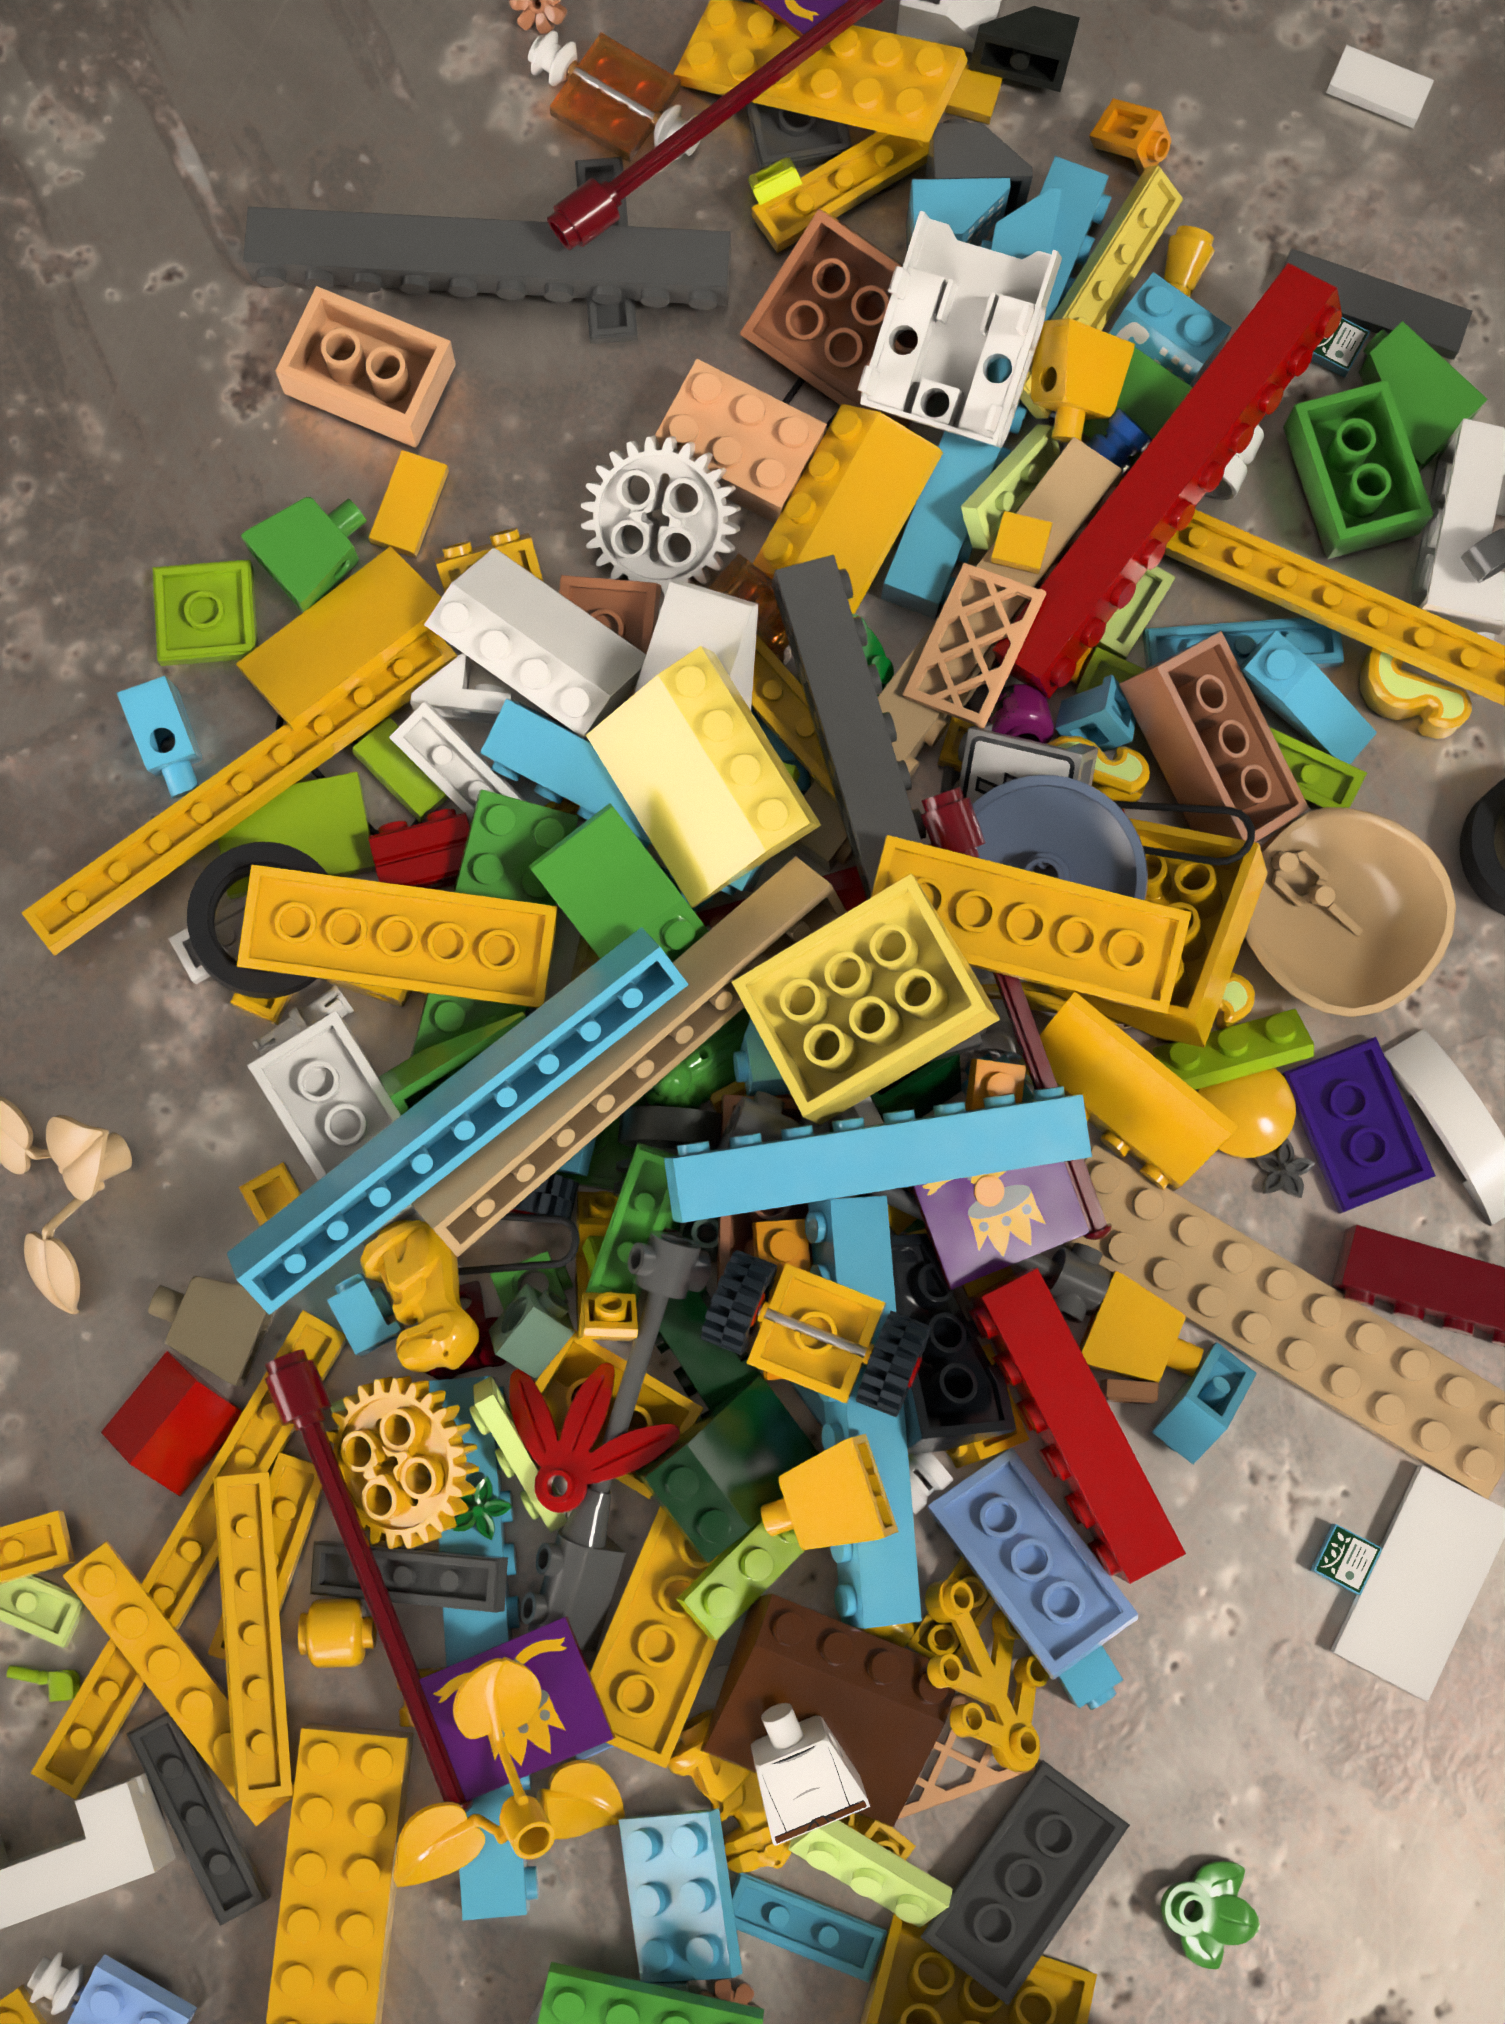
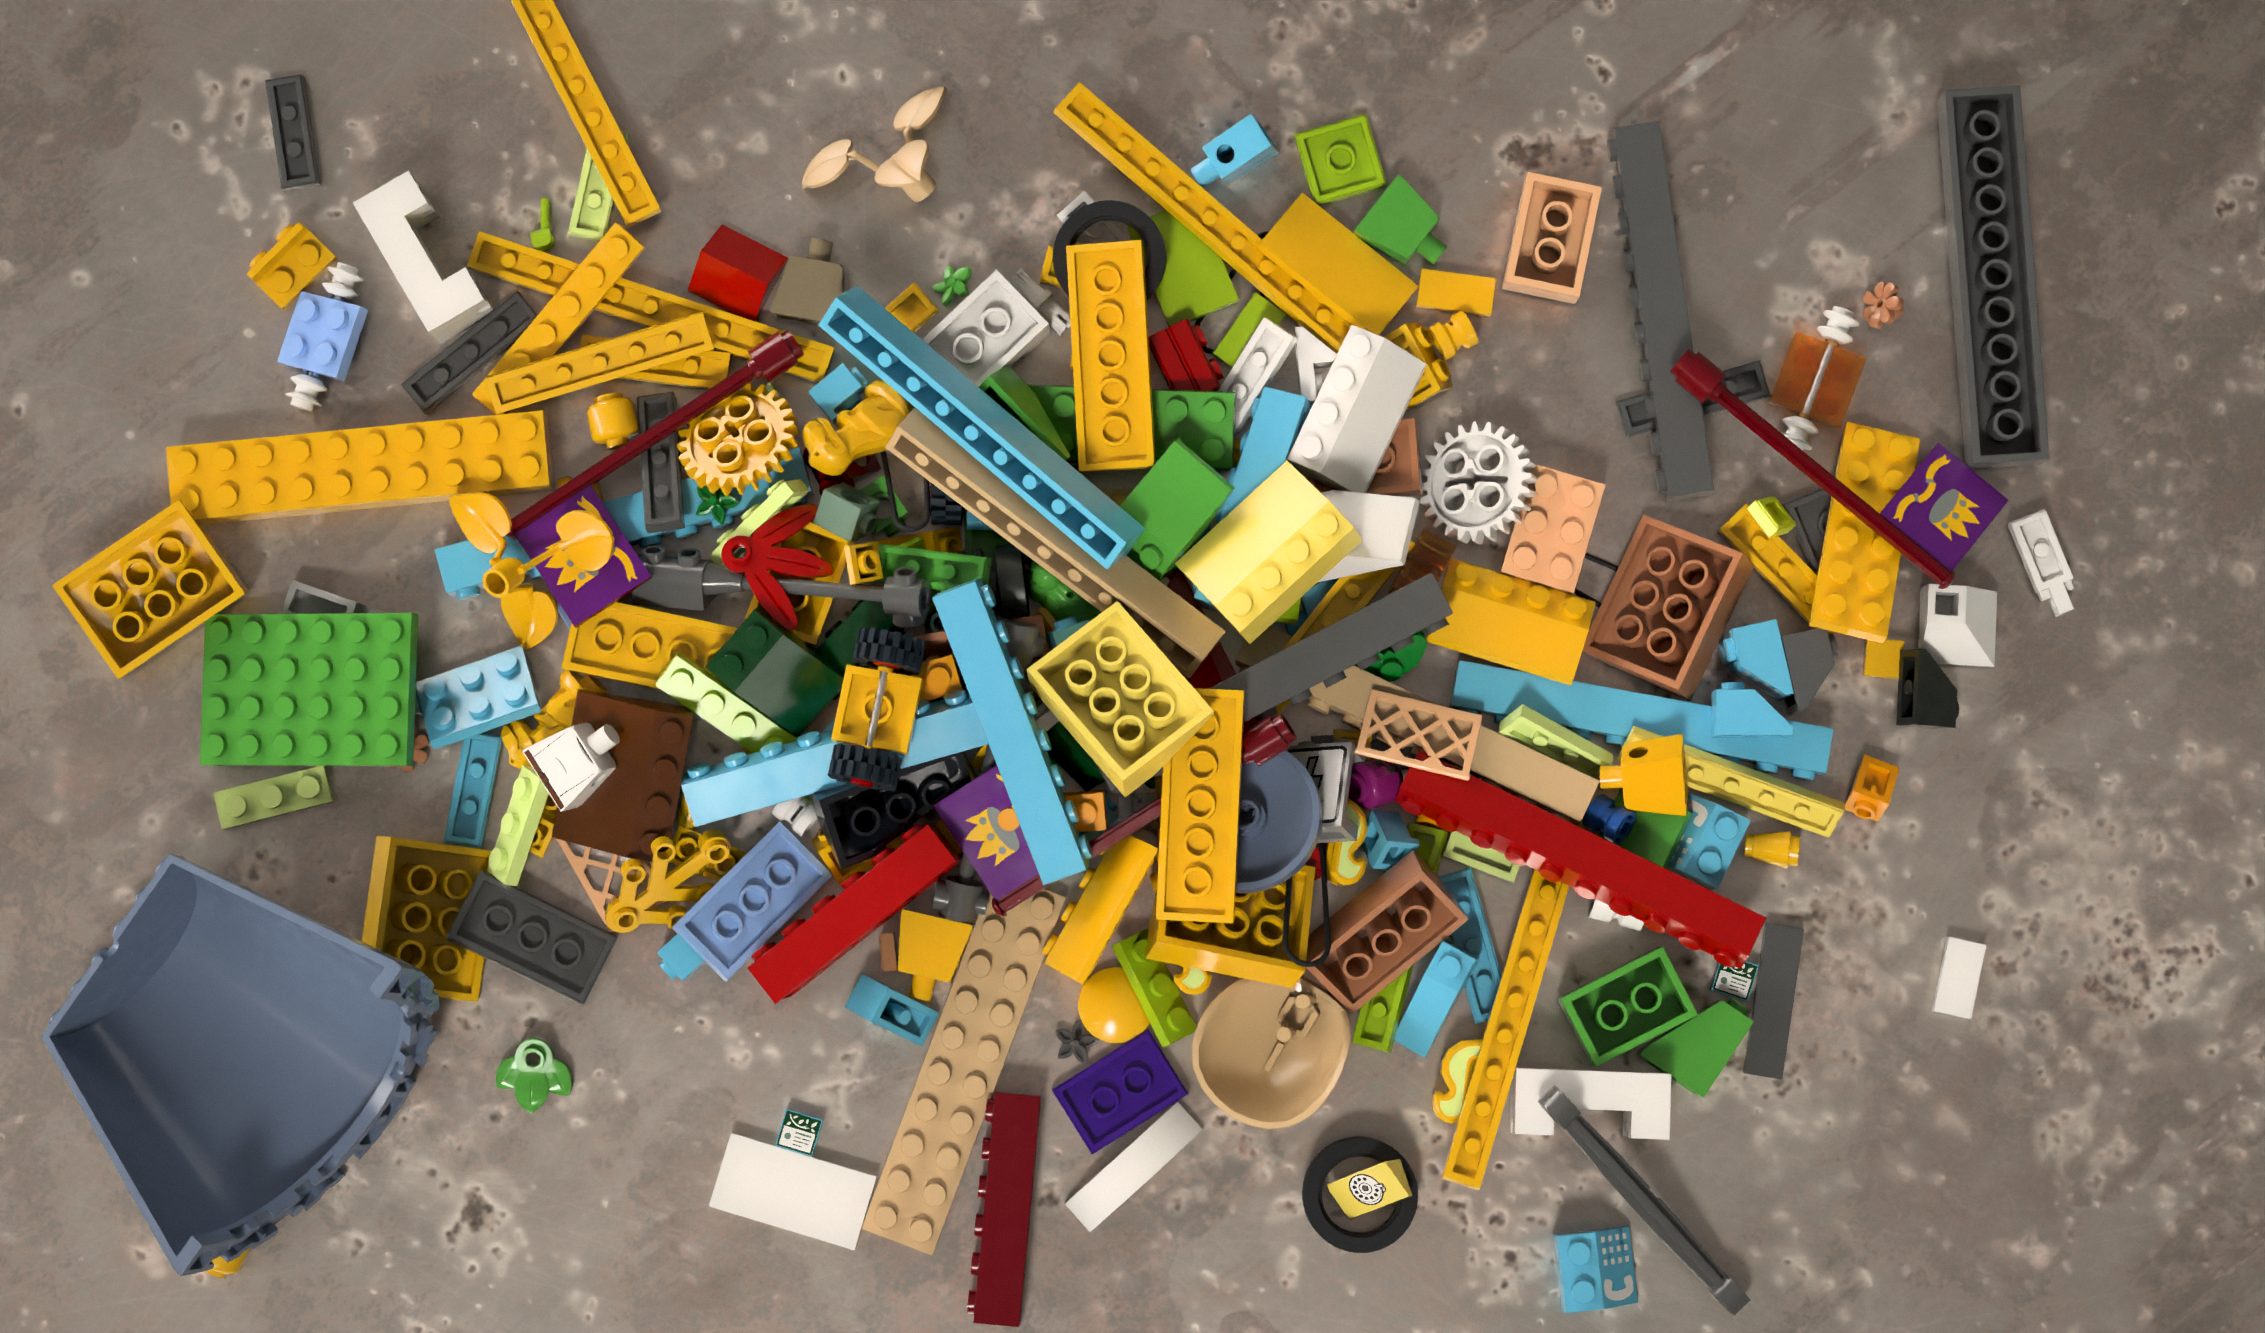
camera: 85 degrees right, 5 degrees up
yellow torso [761,1434,899,1550] -> none
white piece [857,211,1062,448] -> none
yellow tile [991,511,1053,574] -> none
none -> bright green plant [931,265,972,306]
none -> yellow wheel [1428,310,1479,361]

